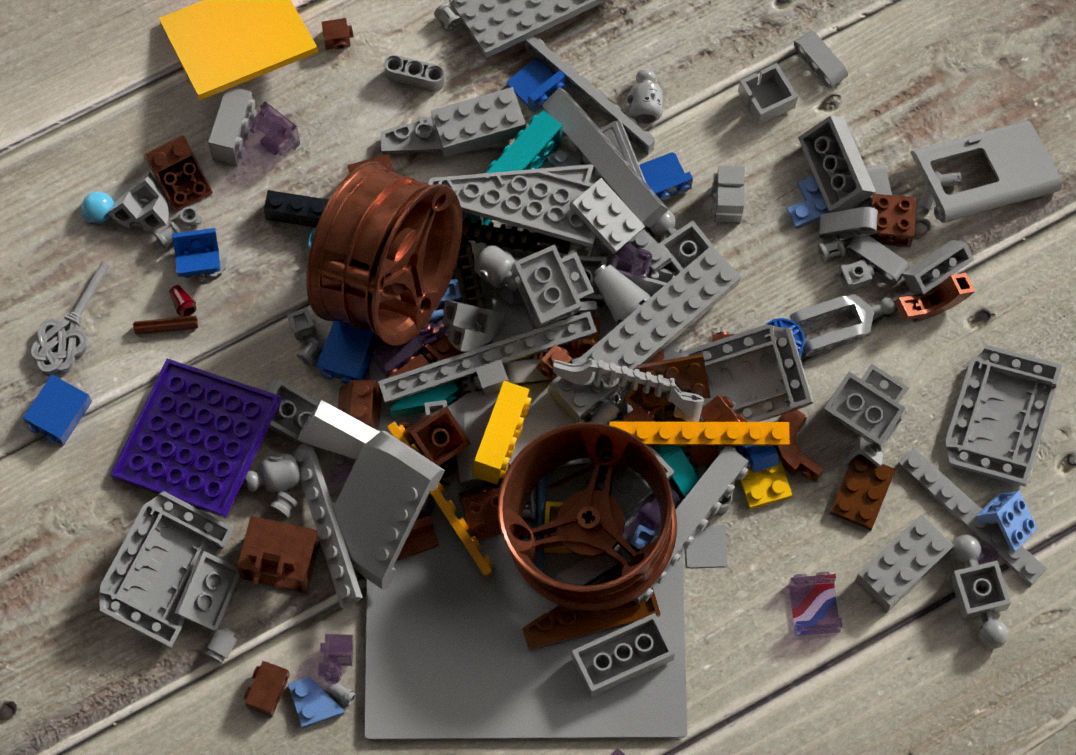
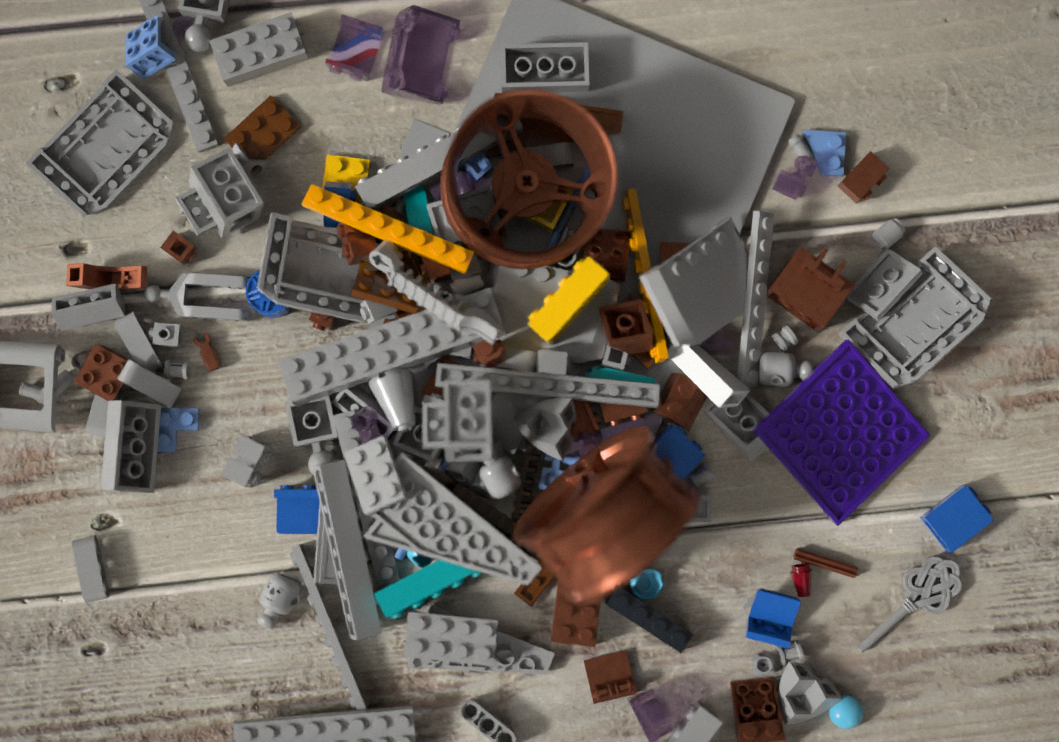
camera: 160 degrees left, 15 degrees up
blue bracket [507,58,565,112] -> none
light grey piece [738,63,798,126] -> none
copper arch [775,410,824,482] -> none
none -> copper brick [160,230,197,265]
none -> copper bar [193,332,222,372]
none -> clear purple windscreen [381,5,461,105]
none -> copper hinge [583,650,637,704]

